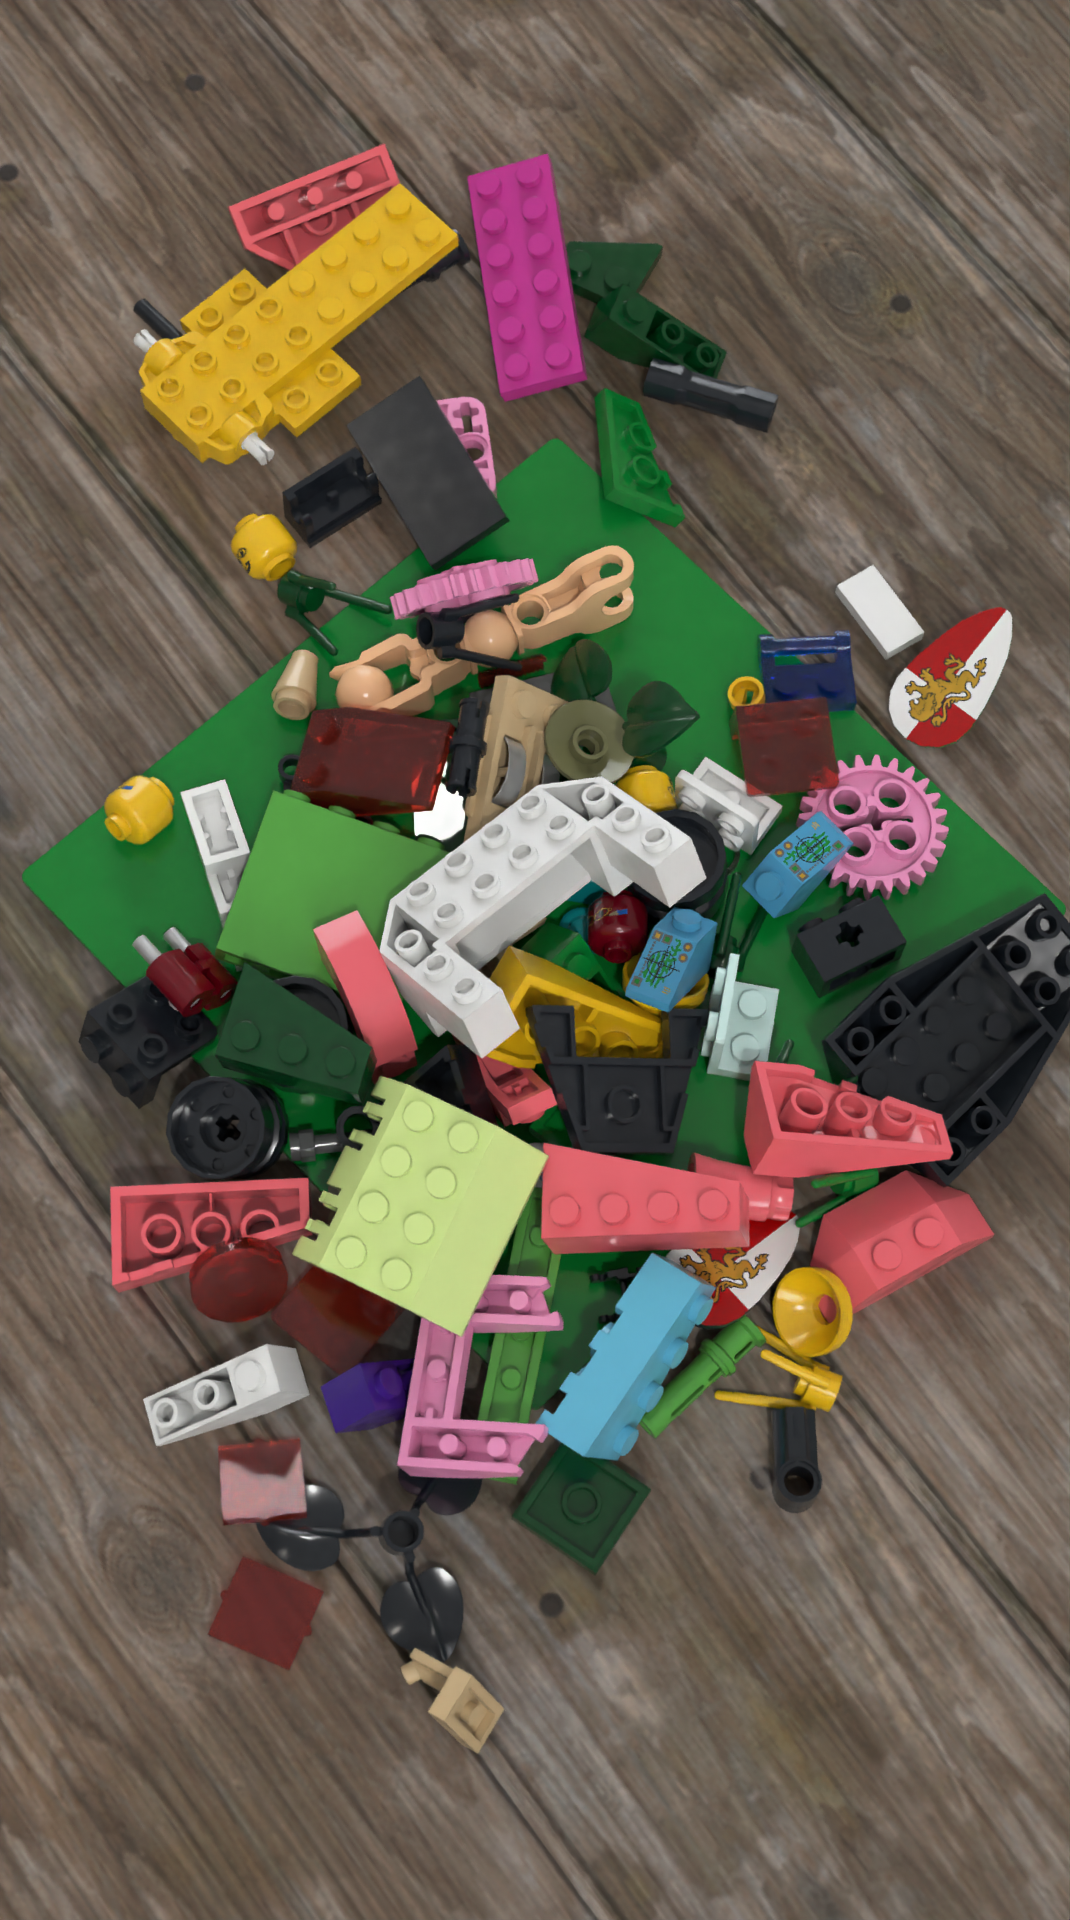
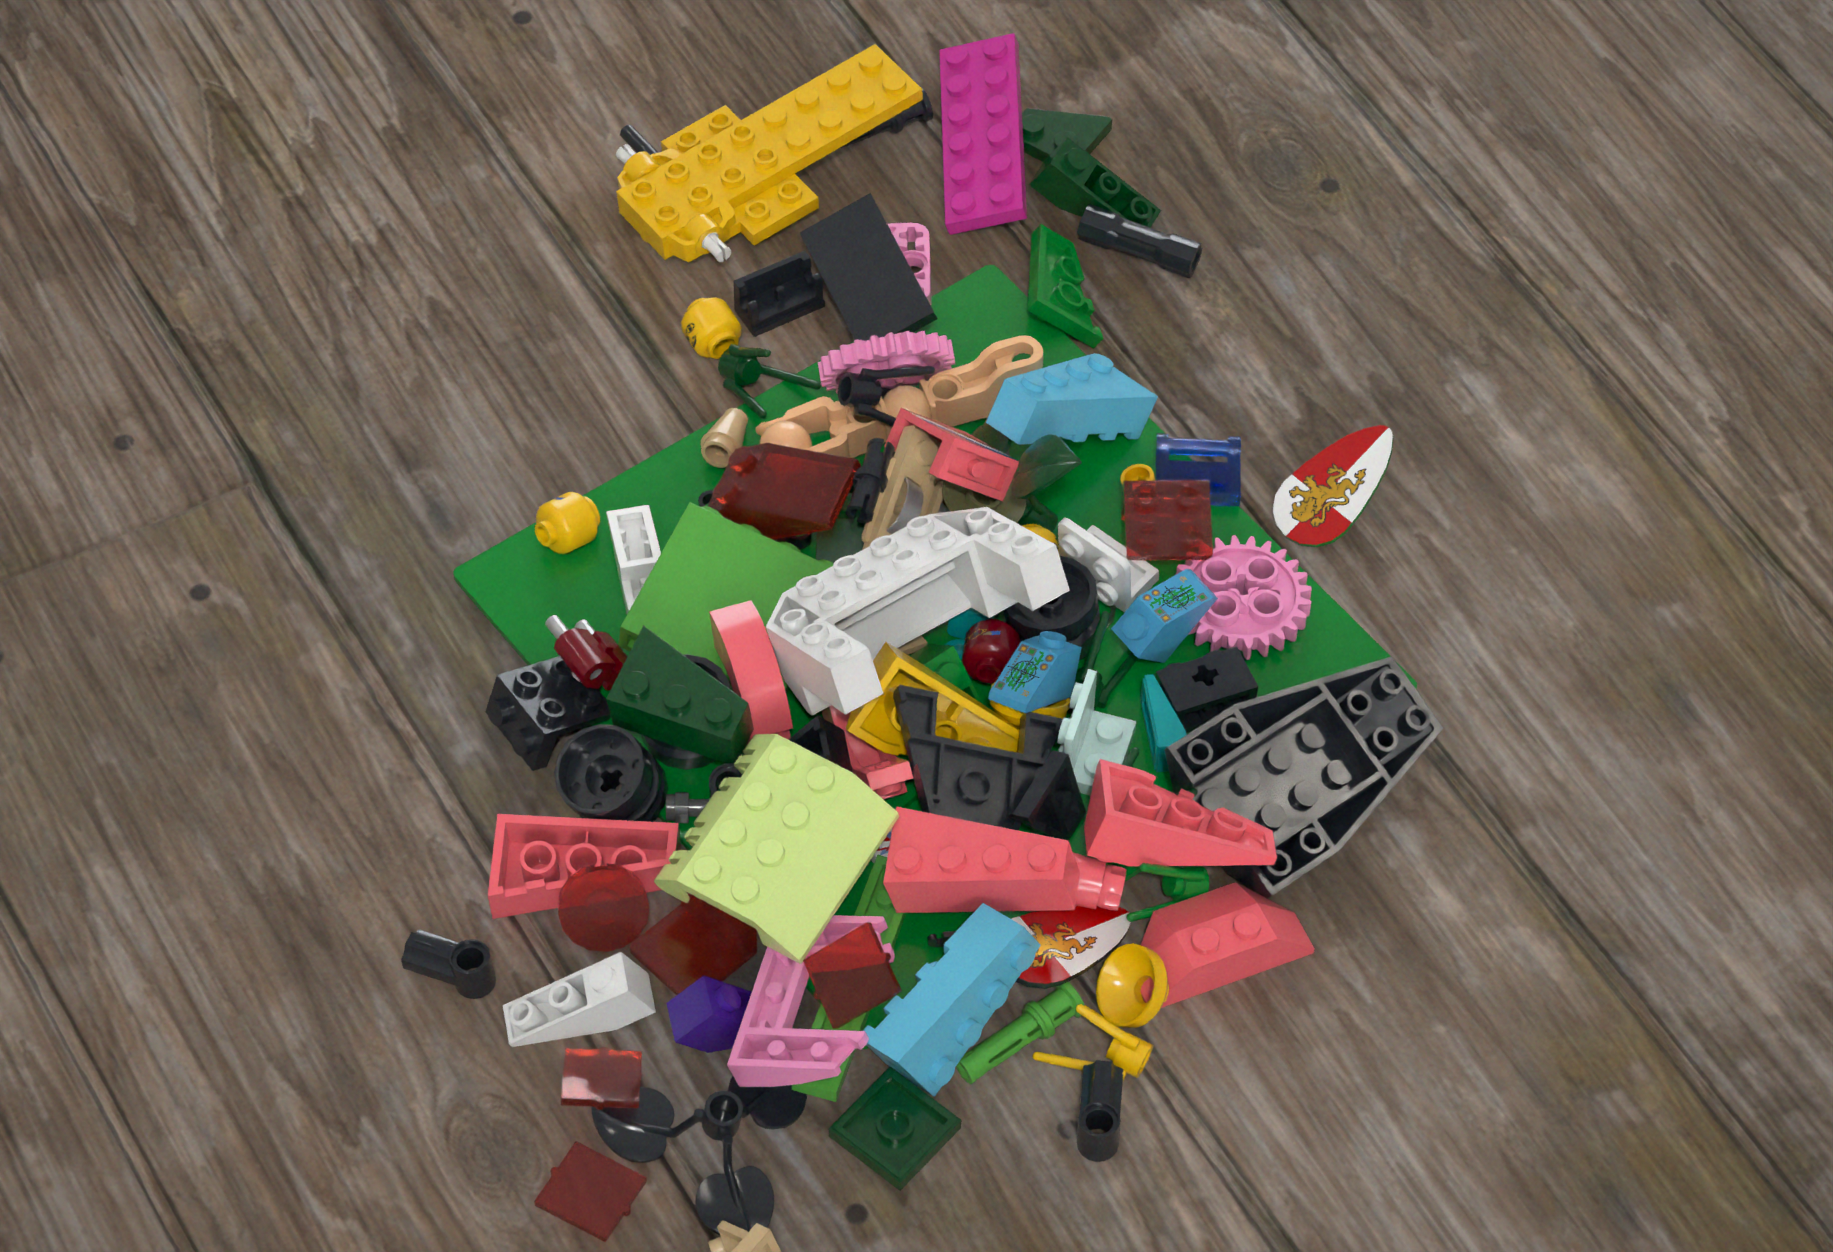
camera: 10 degrees right, 15 degrees down
coral wedge [227,144,400,271] -> none
white tile [835,565,924,660] -> none
none -> black piece [401,929,496,999]
none -> clear red piece [803,922,902,1029]
none -> coral panel [884,408,1019,501]
none -> medium azure wedge [986,353,1158,445]
none -> black wing [1013,750,1086,841]
none -> teal slope [1140,674,1187,772]

